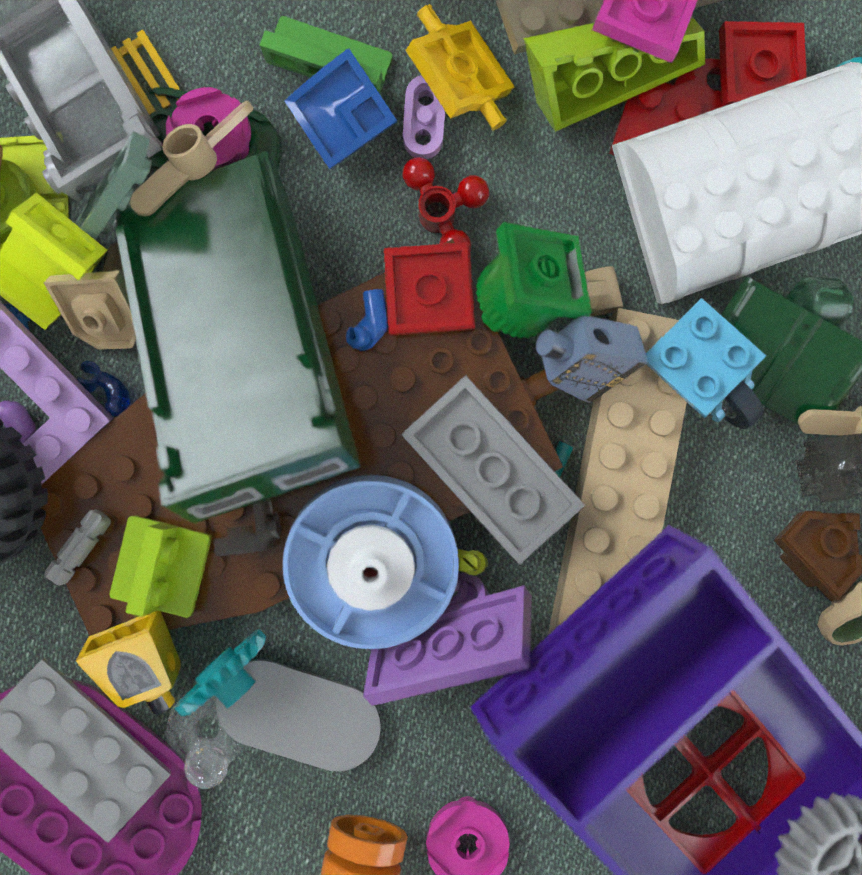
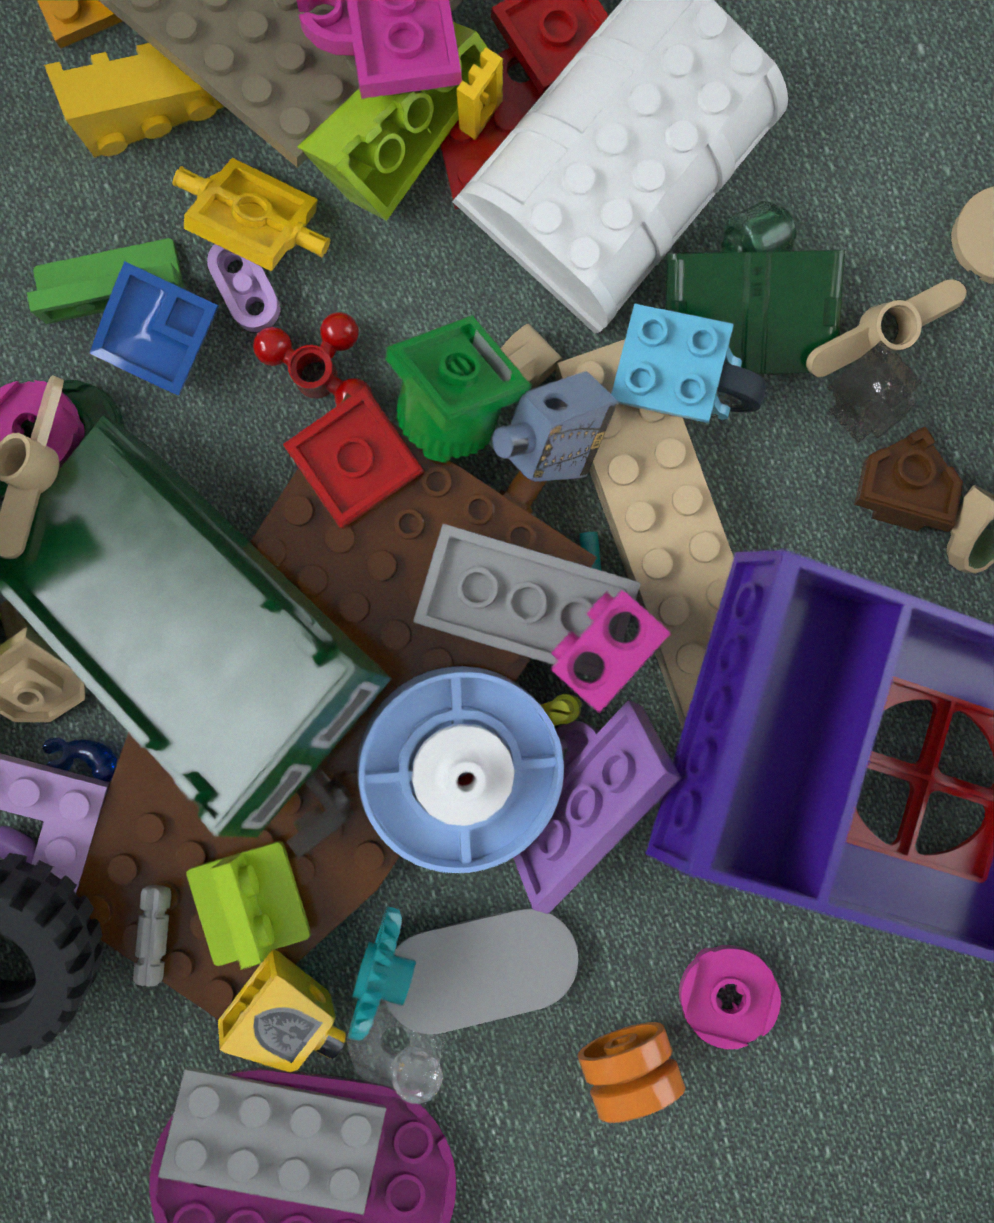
camera: 25 degrees left, 0 degrees up
blue arm [346,289,388,351] -> none
none -> yellow tile [457,47,503,140]
none -> dark pink brick [551,590,671,713]

